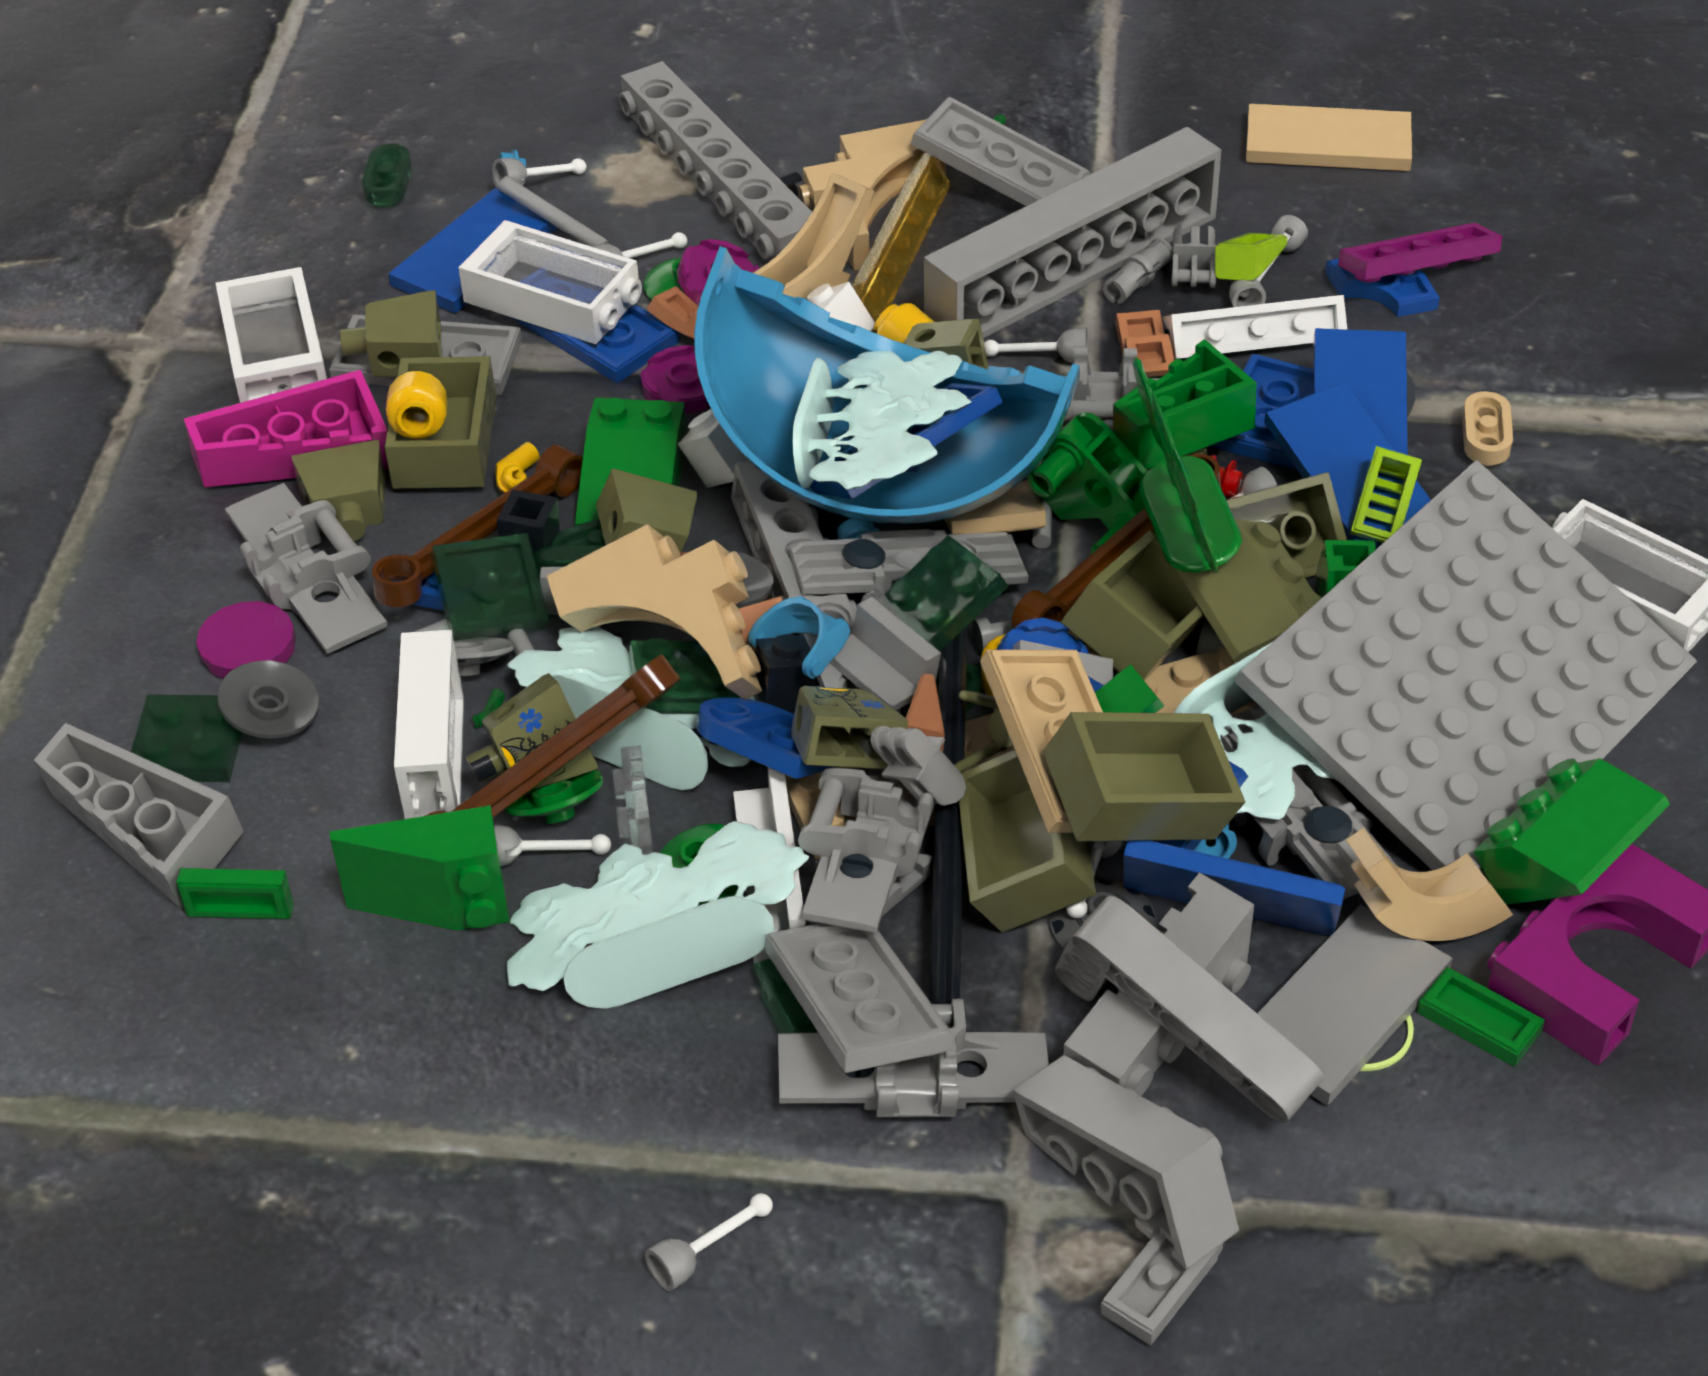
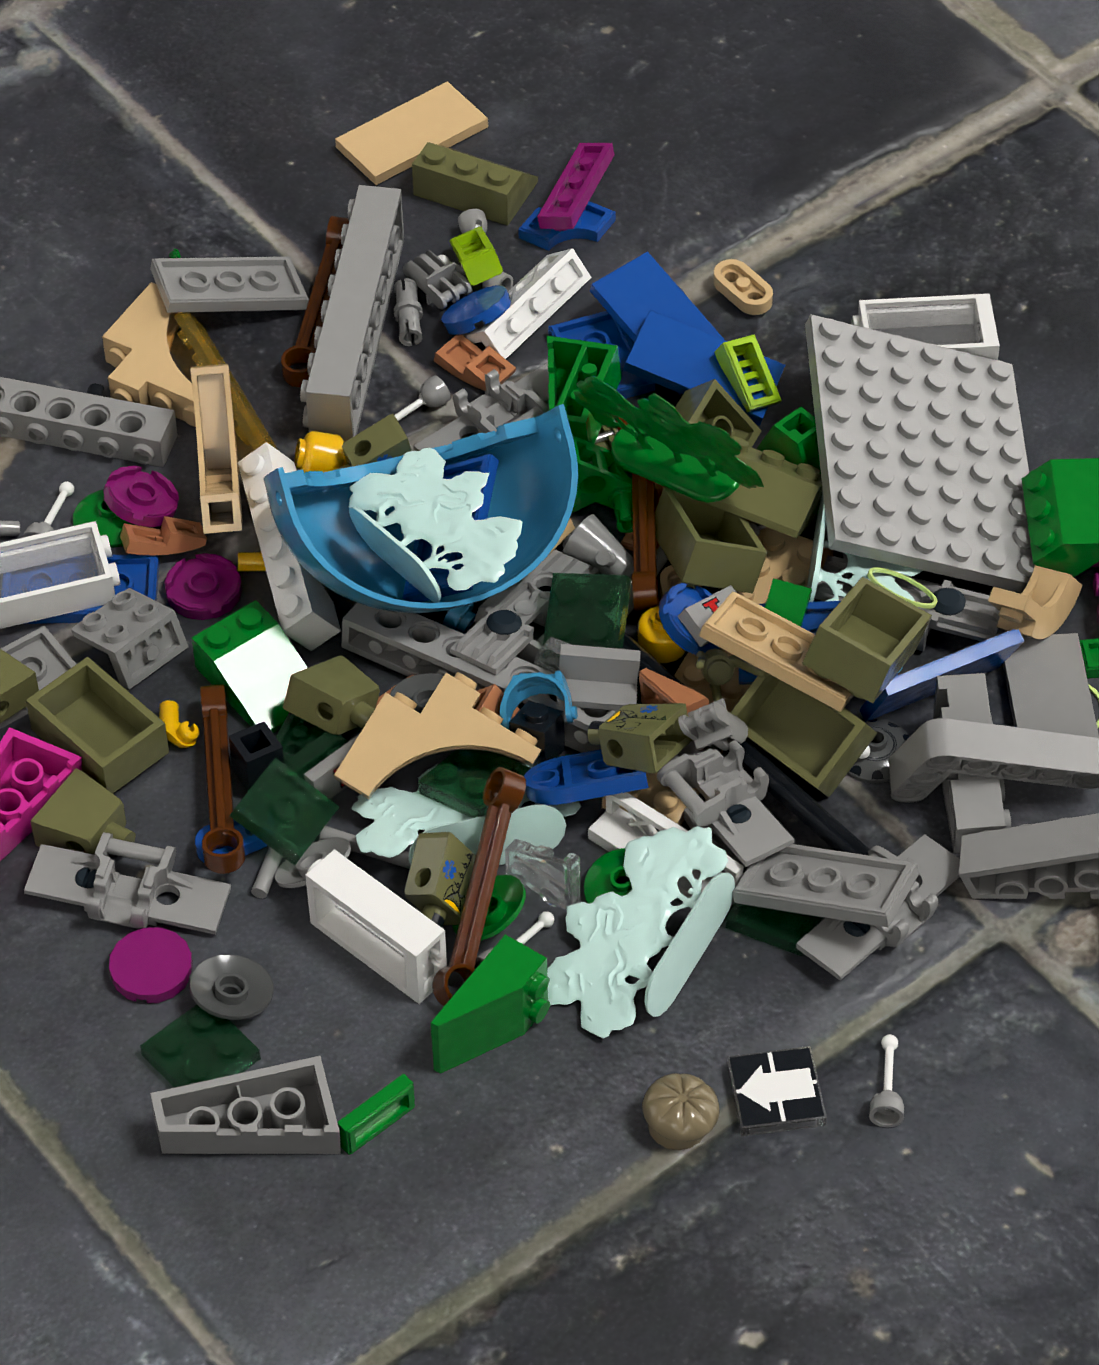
camera: 45 degrees left, 5 degrees up
yellow head [386,371,447,440] -> none
none -> light grey bracket [71,588,189,690]
none -> olive slope [412,142,538,226]
none -> blue tile [441,285,511,335]
none -> light grey piece [563,514,633,585]
none -> dark tan piece [642,1073,720,1150]
none -> tile [727,1046,827,1137]
none -> yellowish green piece [867,567,938,609]

